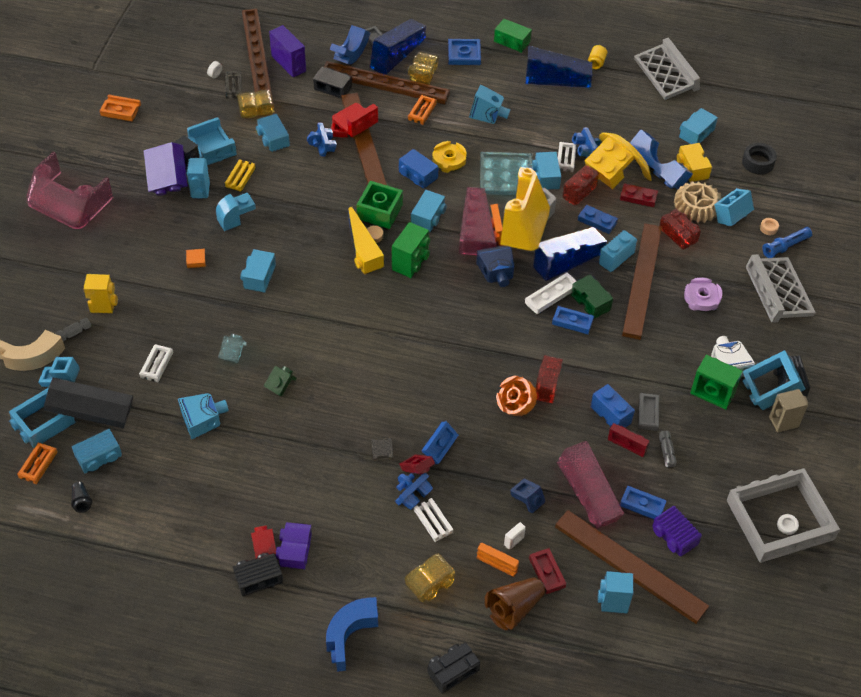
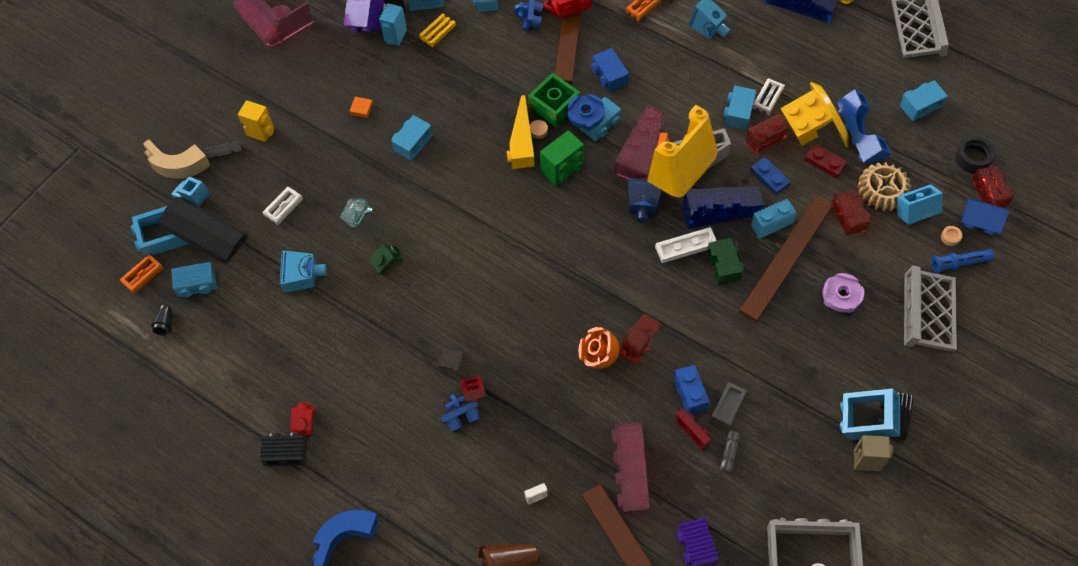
camera: 25 degrees right, 10 degrees up
dark azure brick [216,192,256,231] -> none
dark purple brick [276,522,312,569] -> none
clear yellow brick [405,553,455,602] -> none
white tile [414,498,453,542] -> none
blue plate [422,421,459,465] -> none
yellow plate [432,141,466,173] -> none
orange tile [477,543,519,577] -> none
clear light blue plate [480,152,532,195] -> none
dark blue bracket [510,479,546,513] -> none
dark red plate [529,548,566,594] -> none
blue plate [552,306,594,334] -> none
blue hips [572,128,602,159] -> none
blue plate [620,486,666,519] -> none
yellow brick [677,143,712,182] -> none
green brick [690,354,742,410] -> none
white torso [711,336,755,377] -> none
none -> blue plate [568,94,605,131]
none -> blue brick [960,198,1009,235]
none -> clear red brick [972,165,1013,208]

